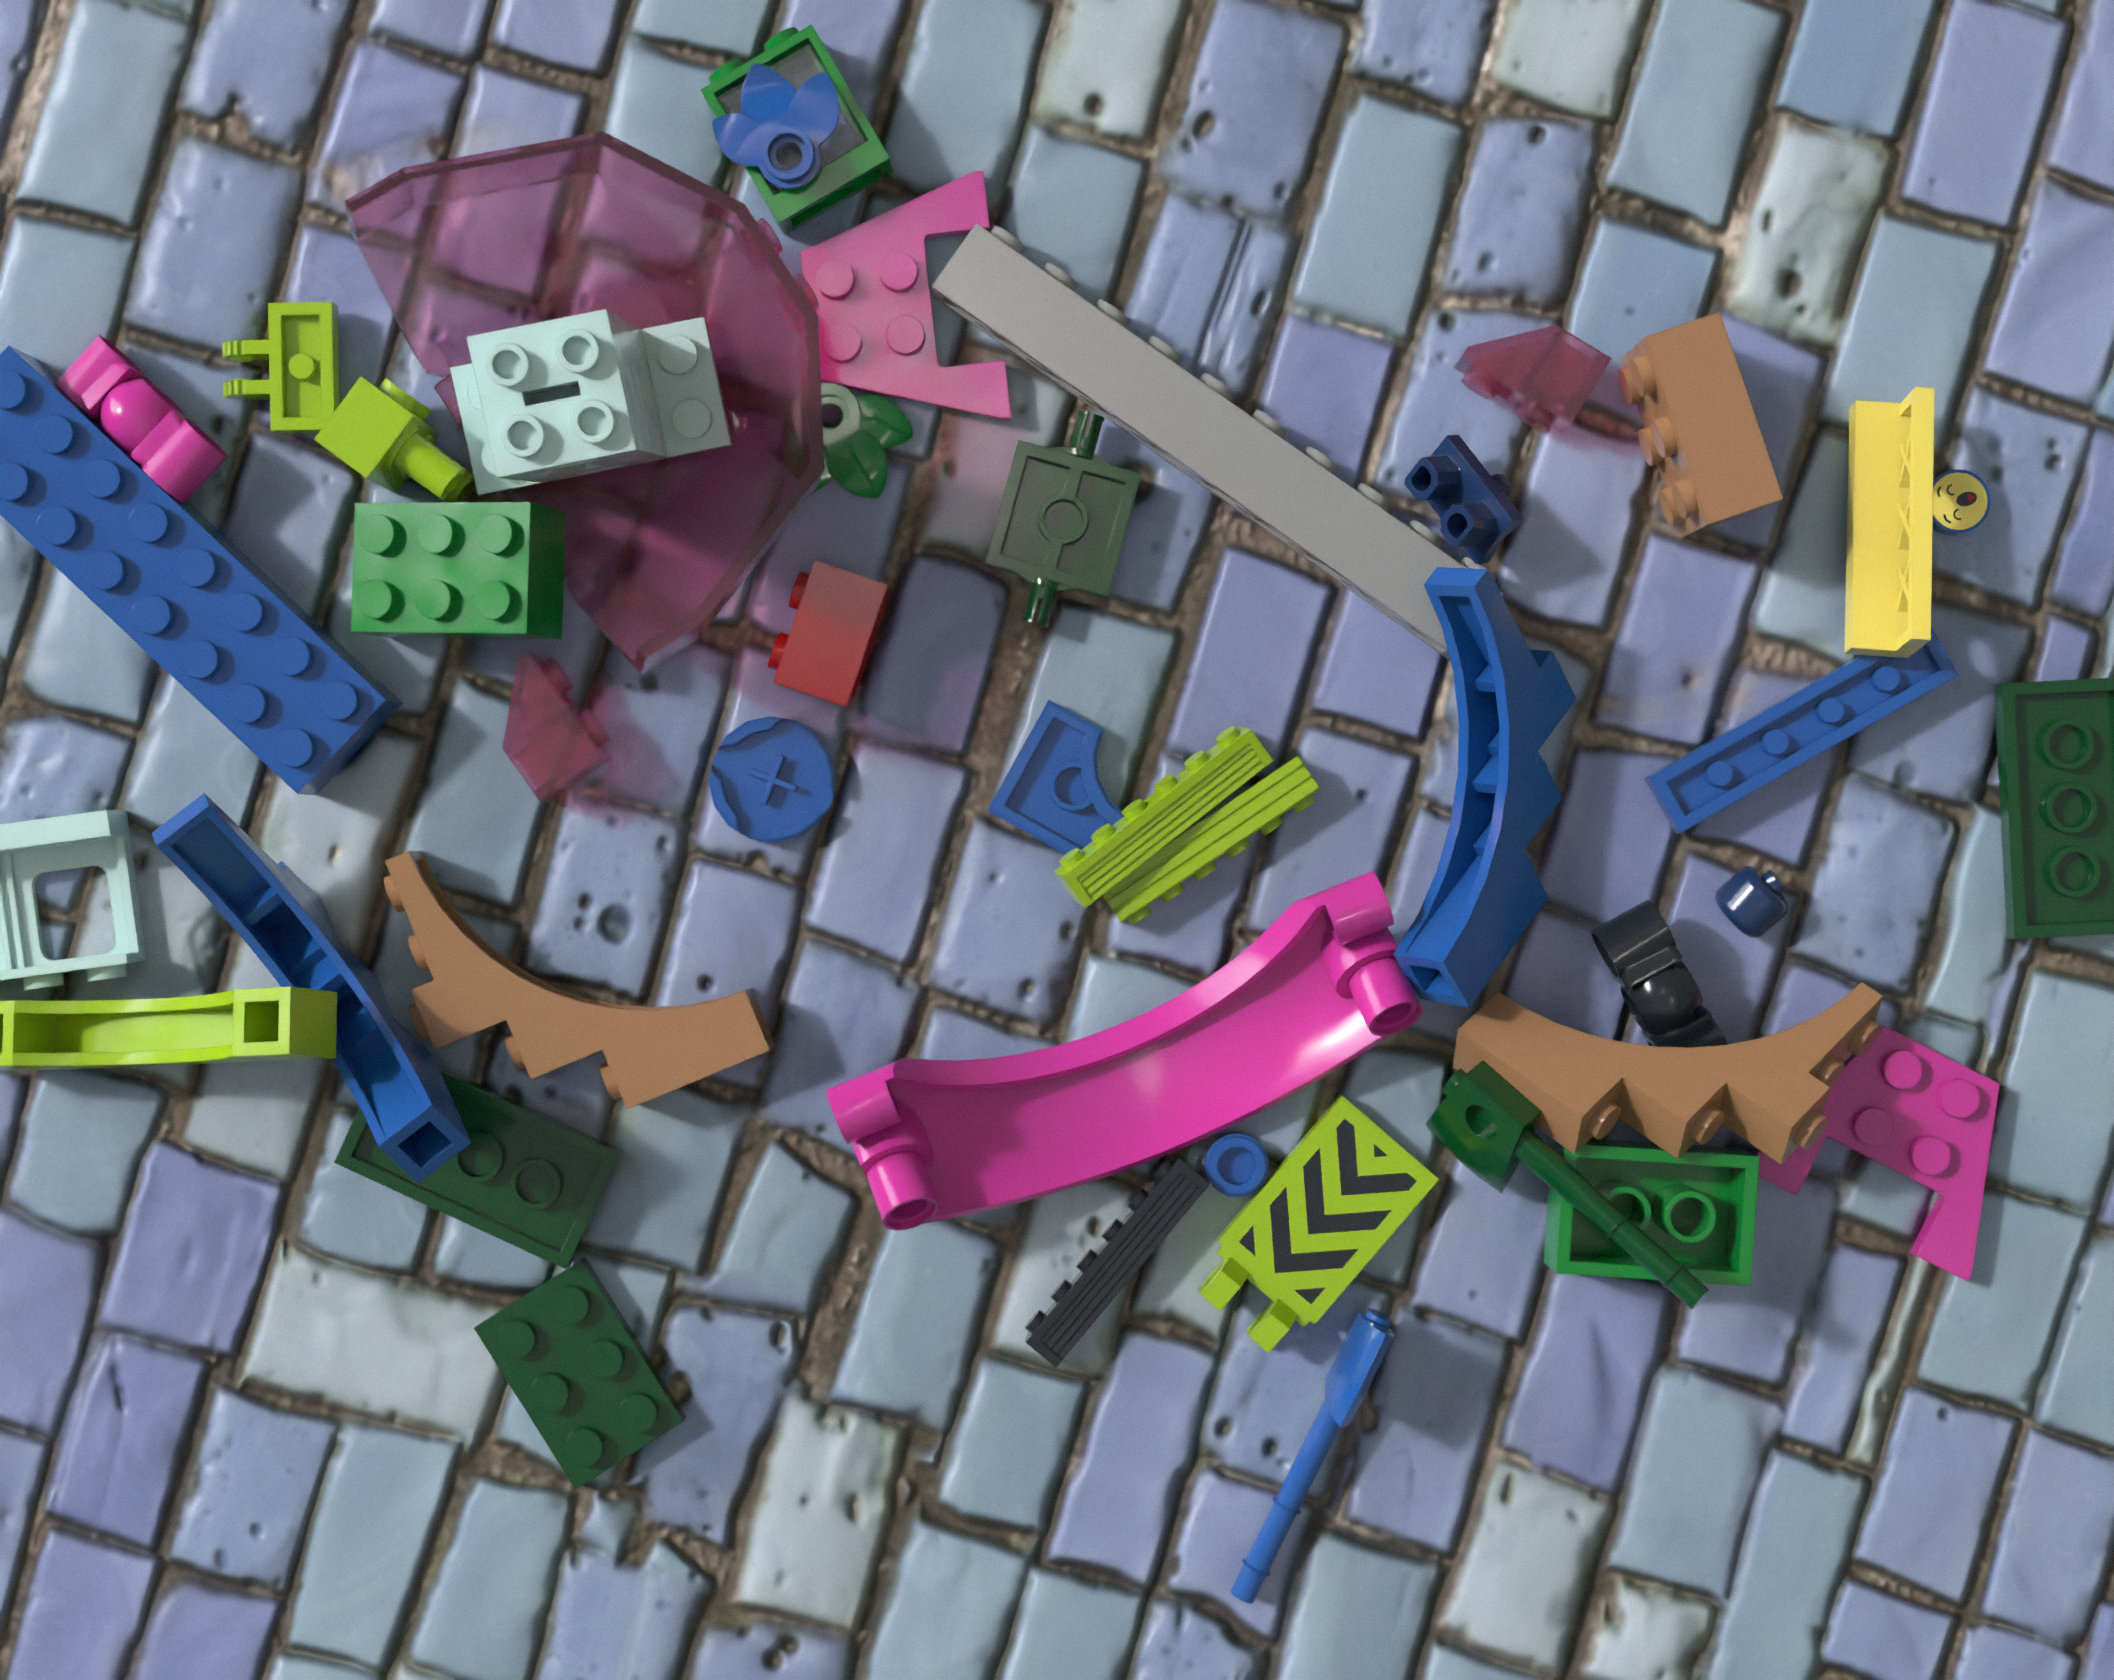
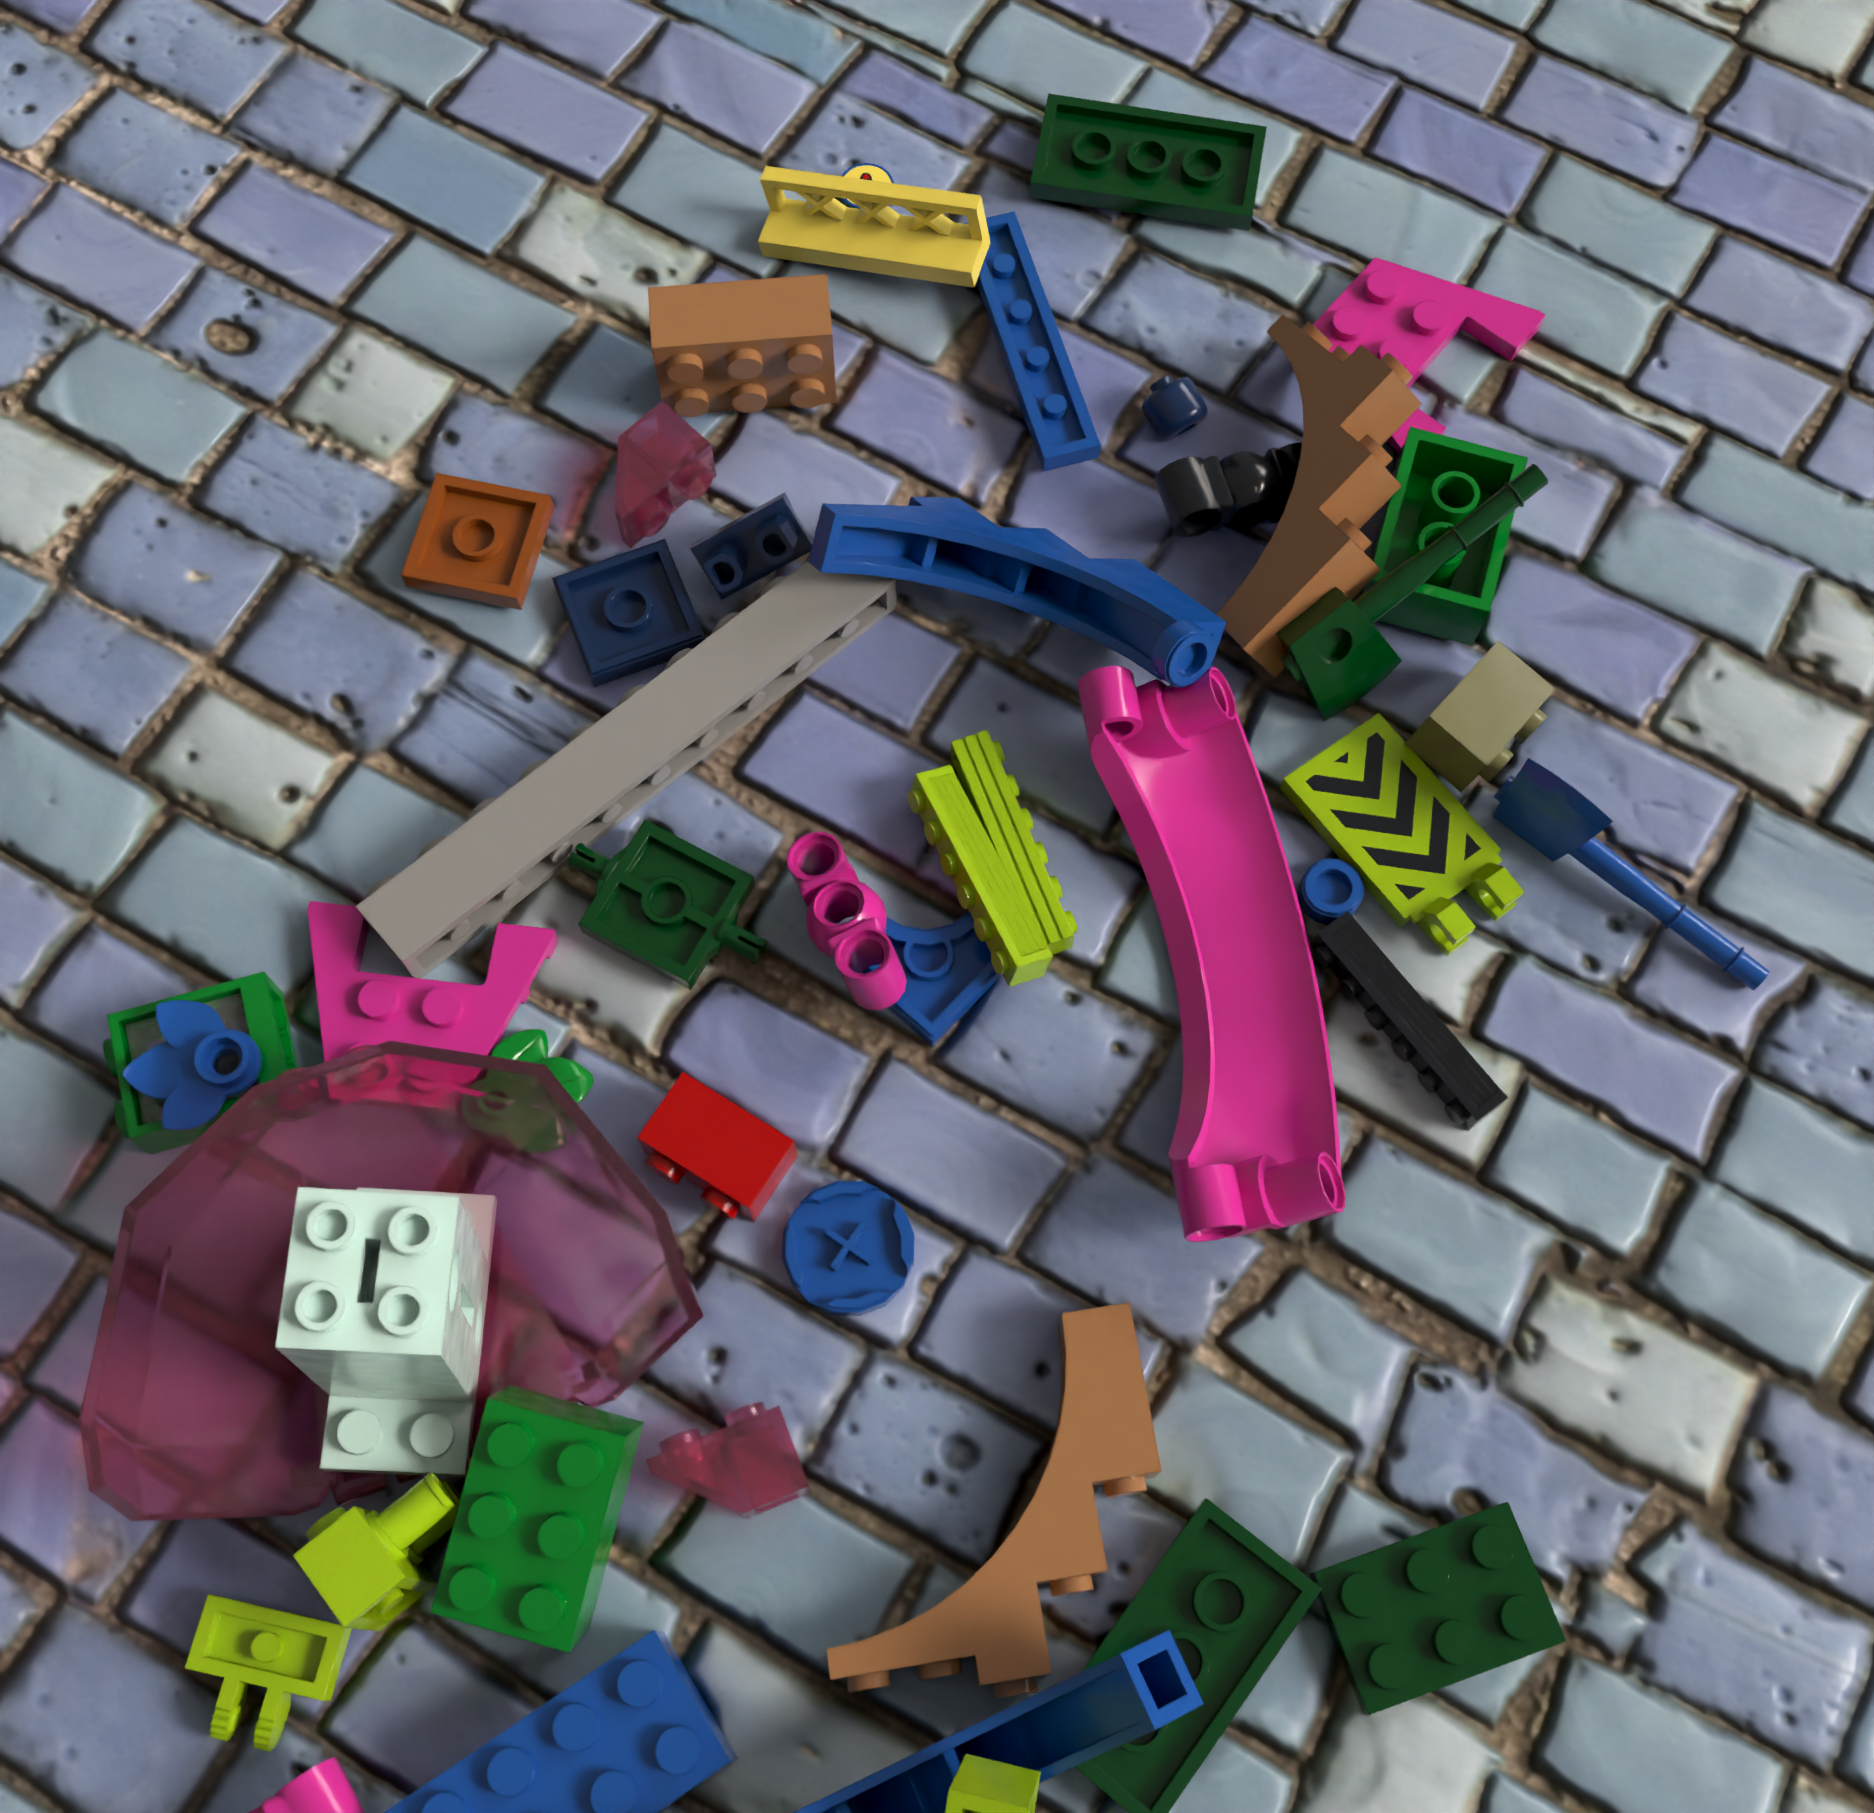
camera: 75 degrees left, 20 degrees down
none -> dark orange plate [401,473,555,610]
none -> dark blue tile [552,539,706,687]
none -> dark pink piece [786,832,907,1010]
none -> blue tile [1151,620,1215,687]
none -> olive brick [1405,640,1555,792]

